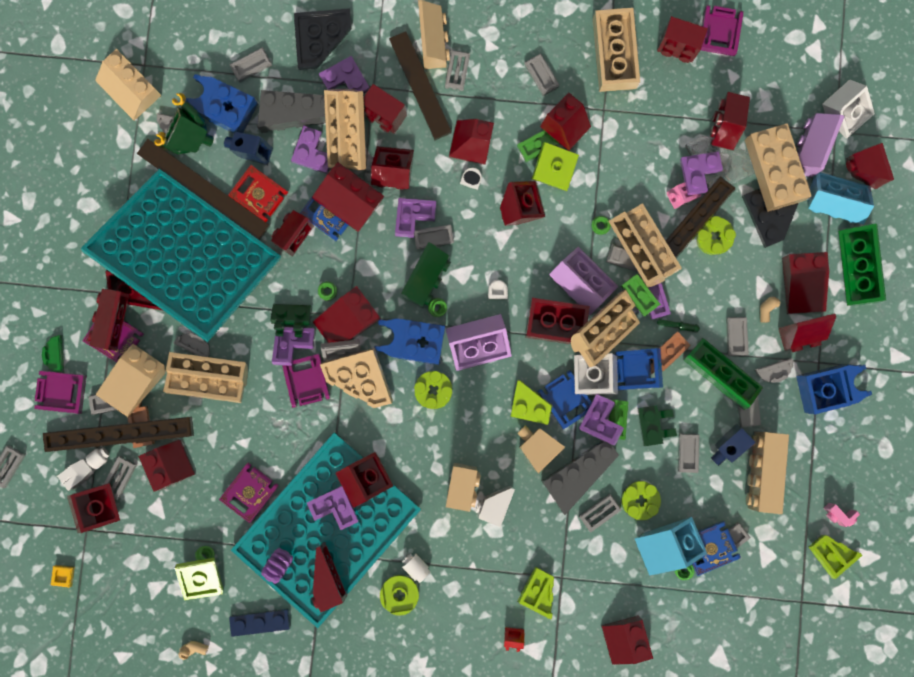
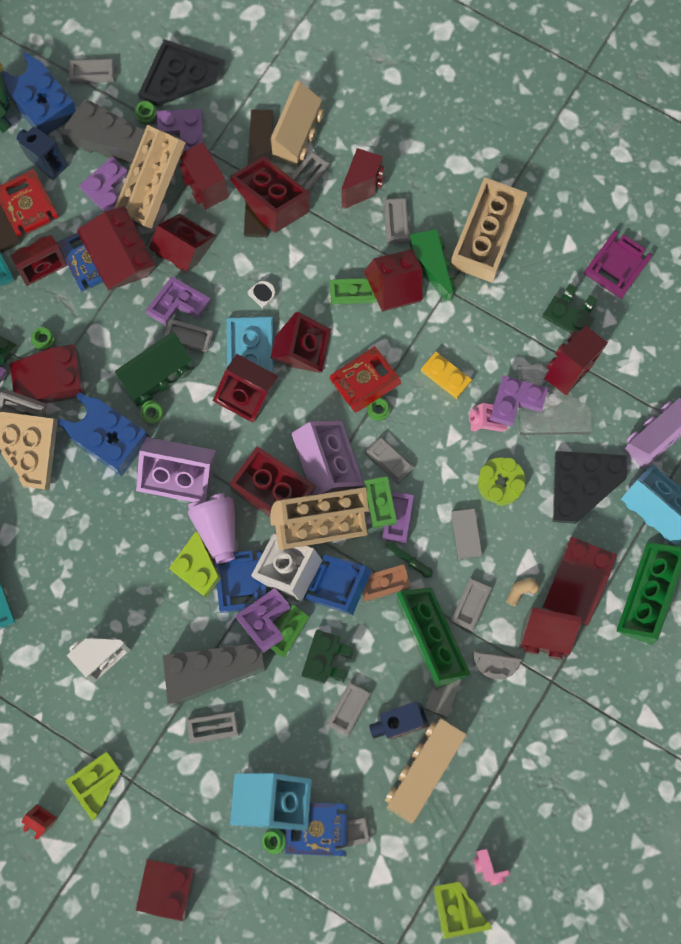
camera: 25 degrees right, 10 degrees down
lime plate [414,371,452,409] -> none
tan brick [446,463,481,512] -> none
dark red slope [449,119,494,165] -> none
white tile [488,280,508,299] -> none
tan torso [517,425,565,473] -> none
lime plate [531,142,579,191] -> none
tan brick [608,203,682,287] -> none
lime plate [621,481,661,520] -> none
dark red brick [657,16,708,63] -> none
dark brown tile [666,177,736,259] -> none
tan brick [744,123,811,212] -> none
blue brick [796,364,872,414] -> none
none -> bright green plate [134,101,157,123]
none -> lavender cone [187,493,236,564]
none -> dark red slope [212,354,278,423]
none -> medium azure tile [226,316,274,373]
none -> dark red slope [230,156,310,233]
none -> red container [329,346,401,413]
none -> dark red slope [342,148,386,209]
none -> green slope [409,229,456,301]
none -> yellow plate [421,352,472,399]
none -> light grey tile [451,508,482,560]
none -> dark green plate [542,283,598,334]

